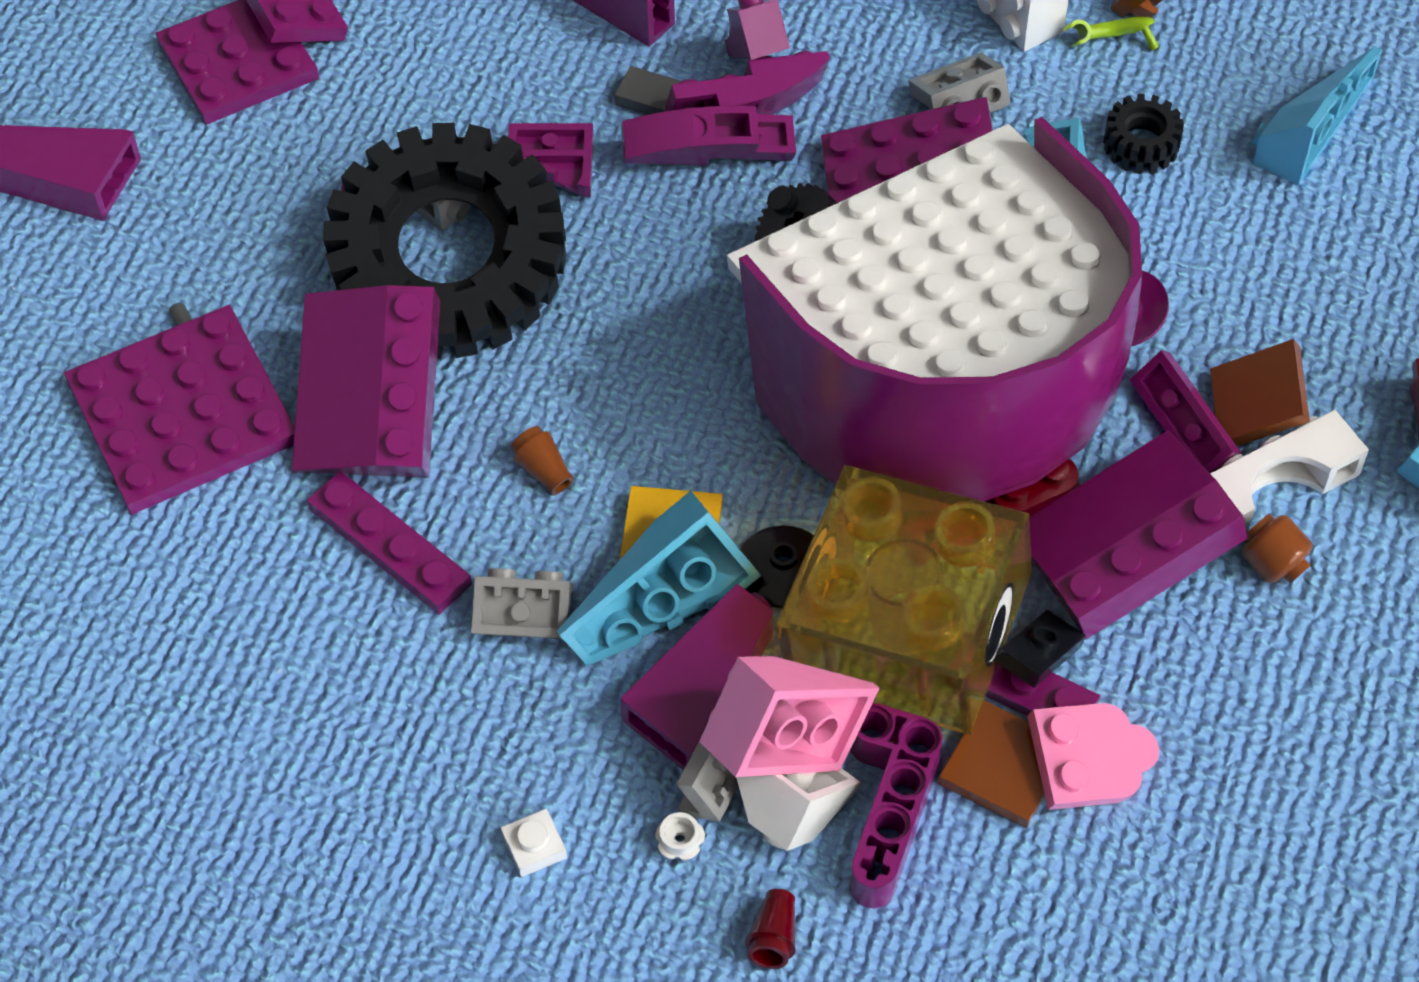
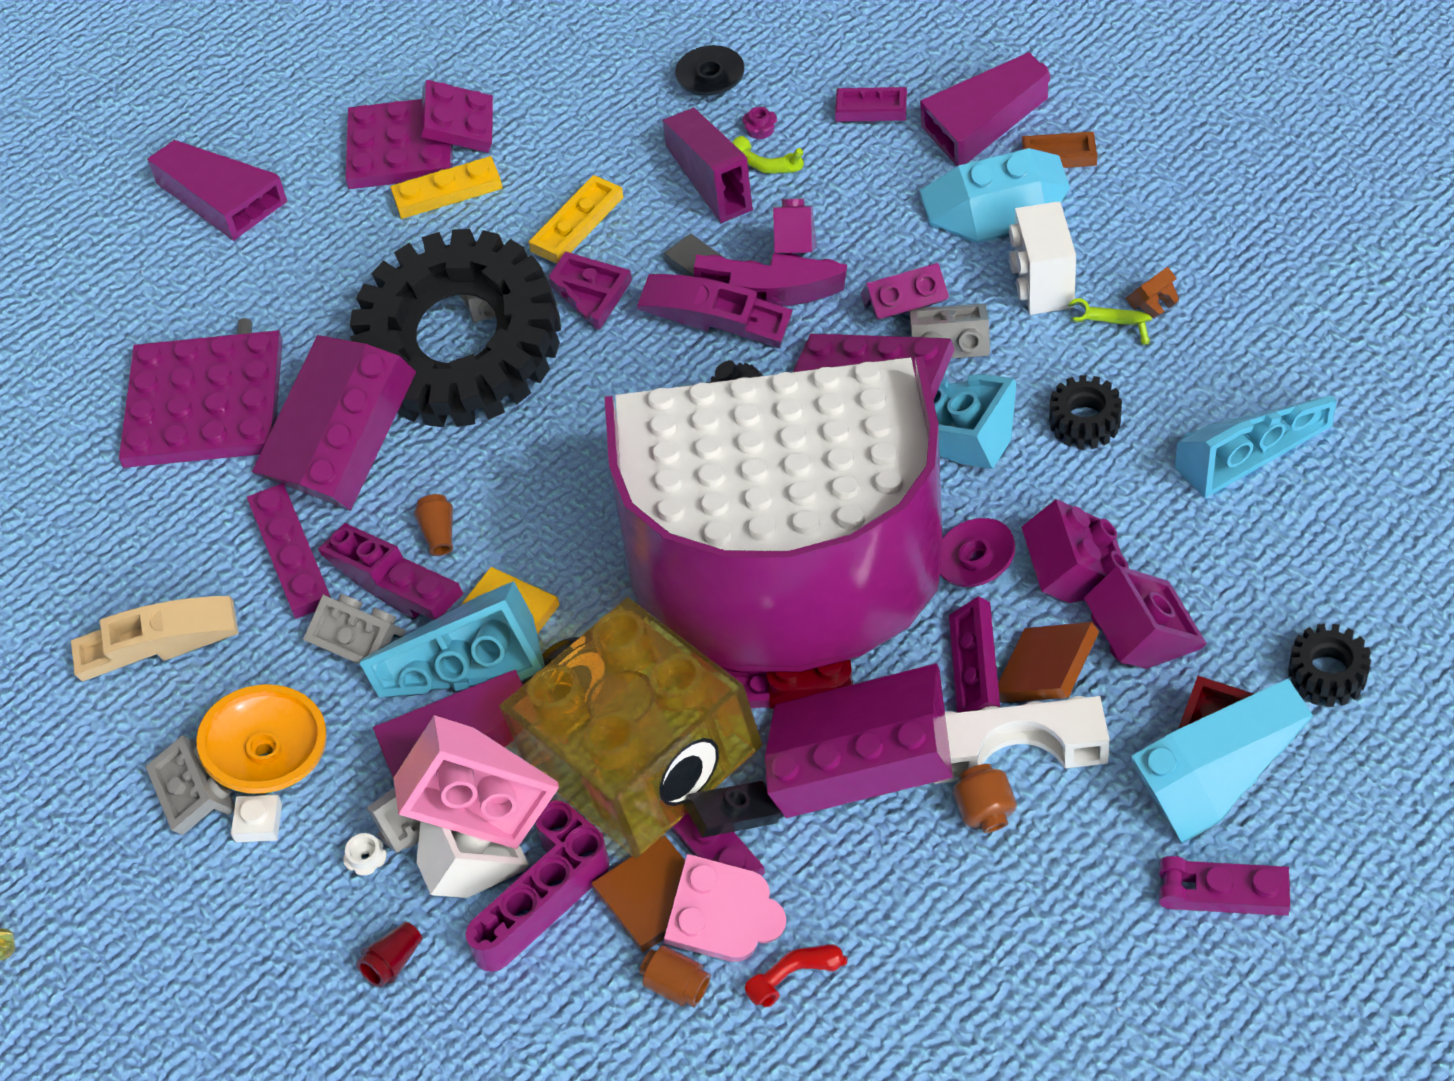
camera: 30 degrees right, 5 degrees down
none -> tan slope [71,596,239,681]
none -> light grey bracket [145,735,235,835]
none -> light orange dish [196,684,327,793]
none -> magenta slope [318,523,464,620]
none -> yellow plate [390,156,503,219]
none -> yellow plate [528,175,624,264]
none -> dark orange brick [639,945,711,1007]
none -> red piece [745,944,848,1007]
none -> magenta bracket [860,263,949,320]
none -> magenta slope [1021,499,1129,603]
none -> magenta slope [1084,565,1207,669]

